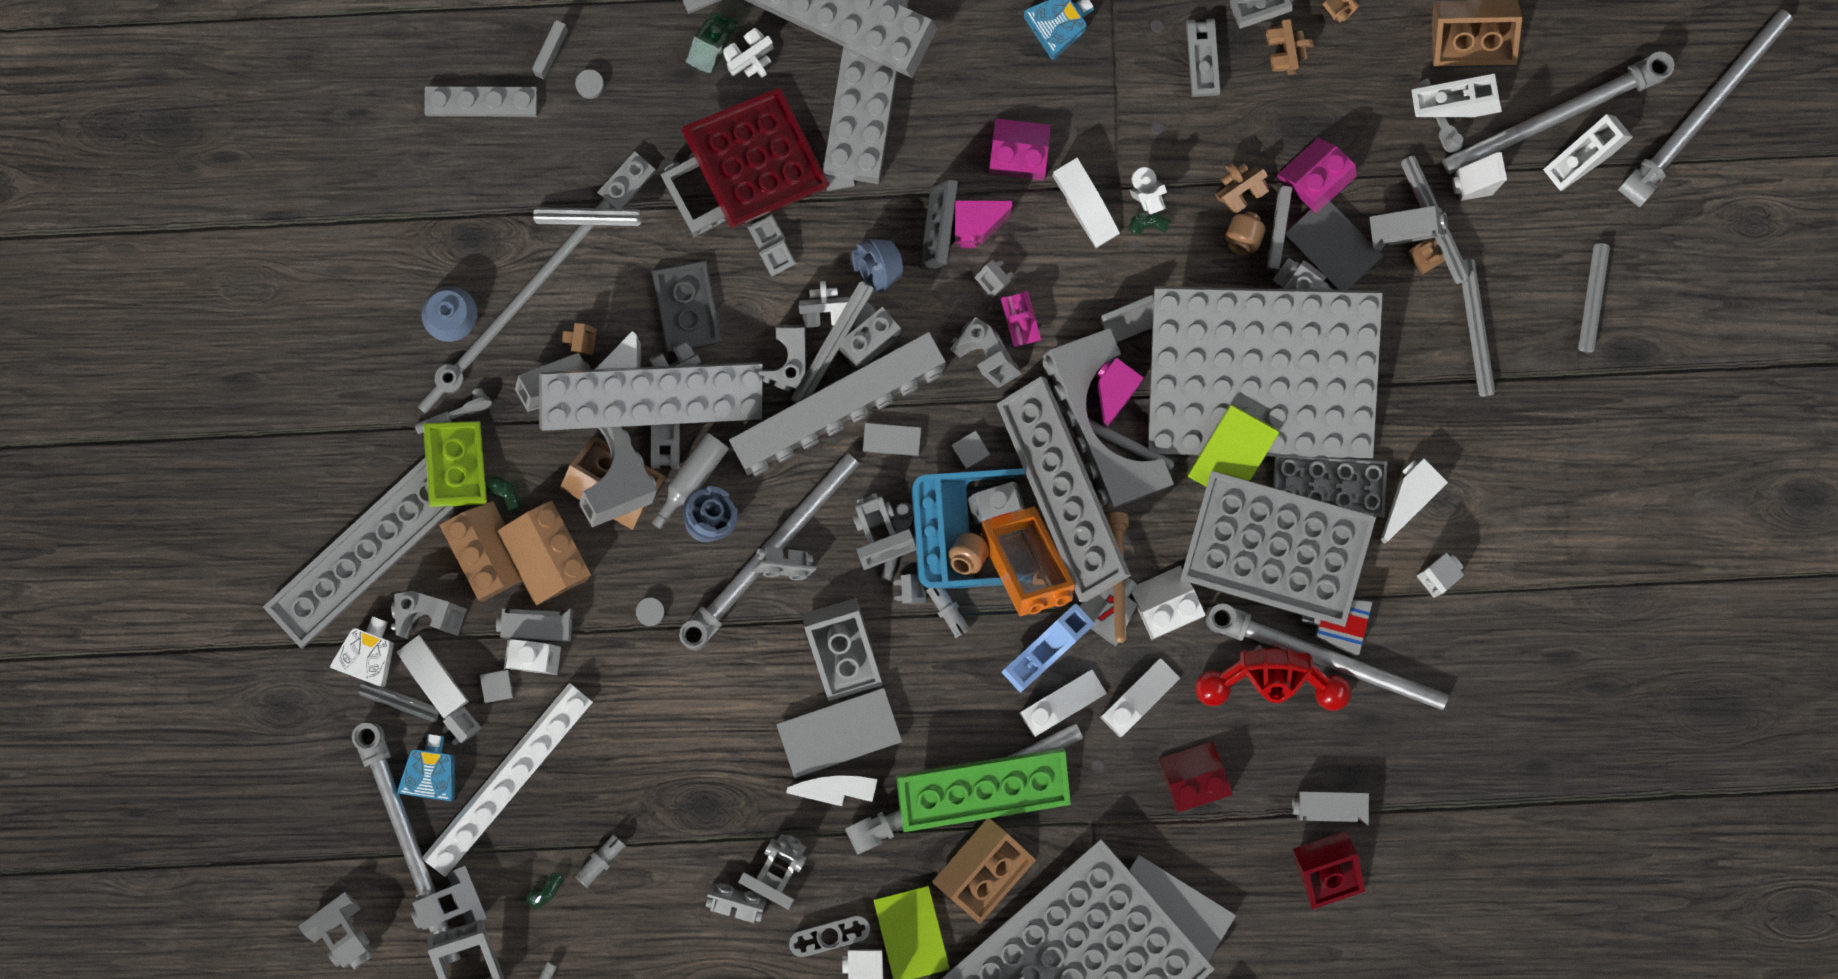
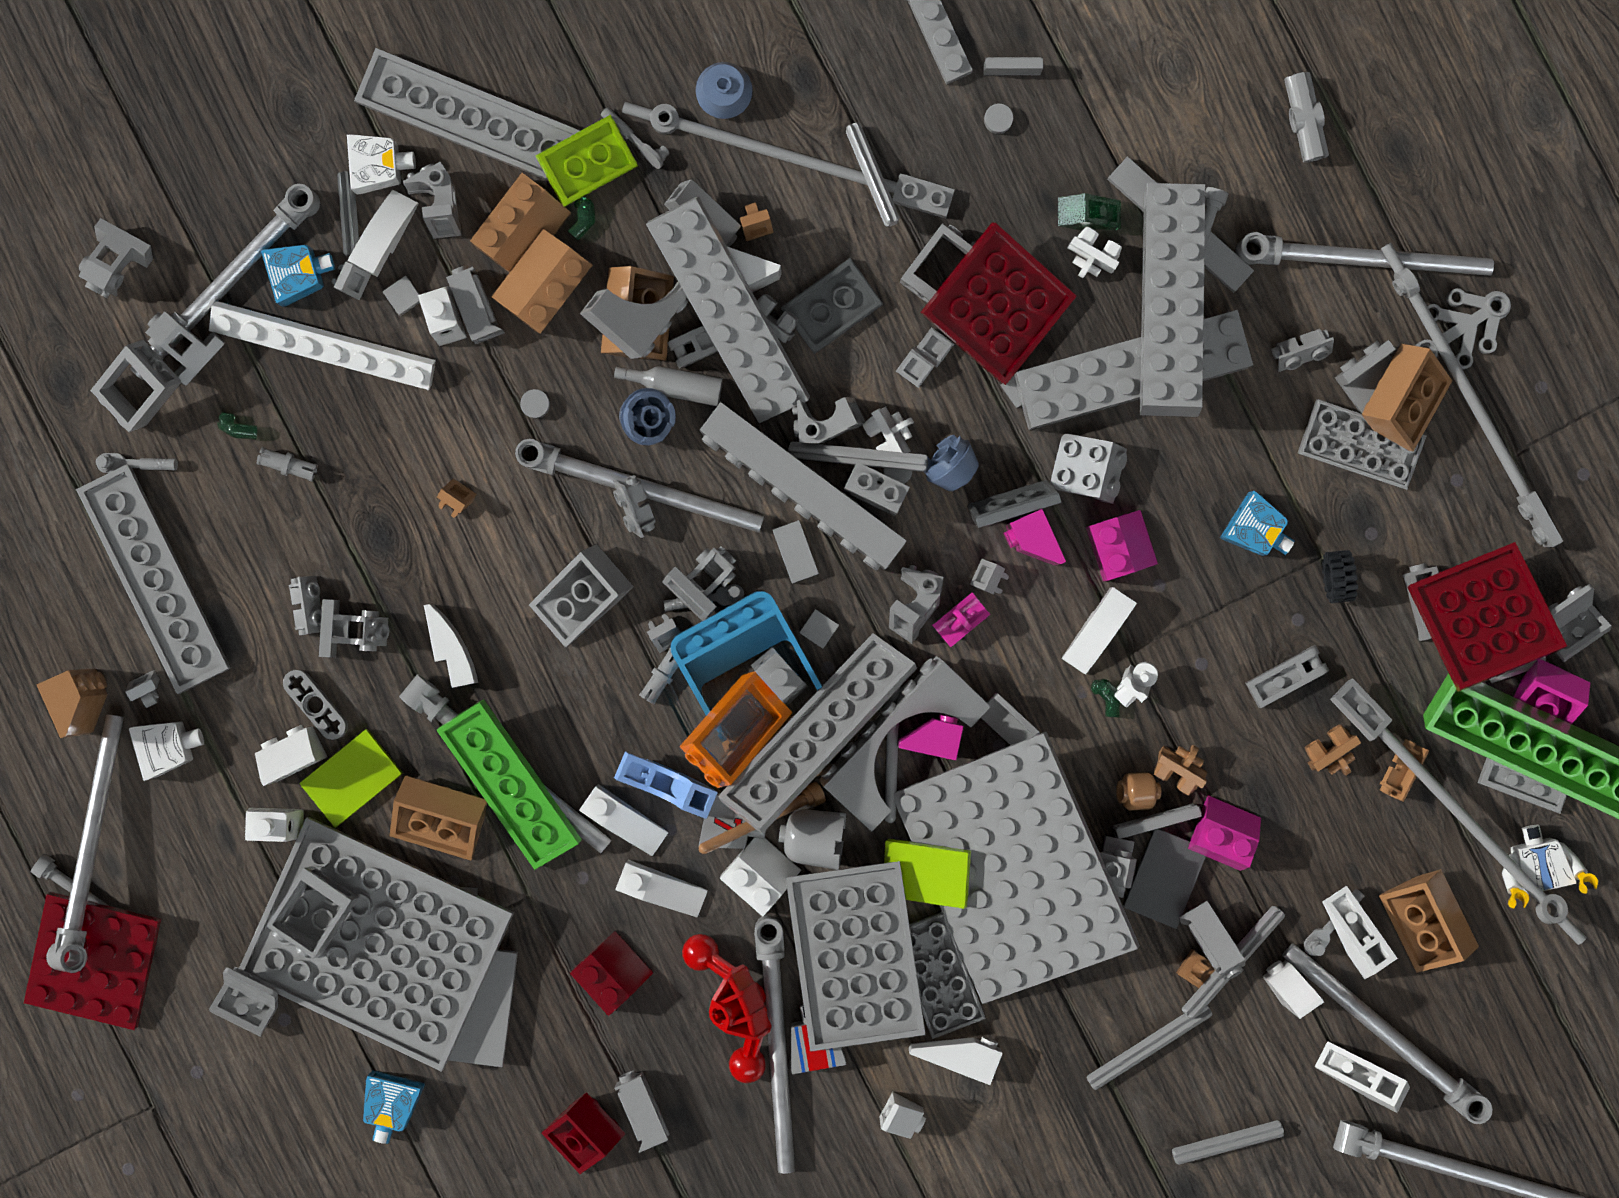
camera: 65 degrees right, 5 degrees up
light grey tile [776,688,902,778] -> none
medium nougat head [948,533,990,575] -> none
none -> medium nougat tile [437,478,477,518]
none -> light grey cylinder [779,809,846,870]
none -> light grey bracket [1050,434,1127,504]

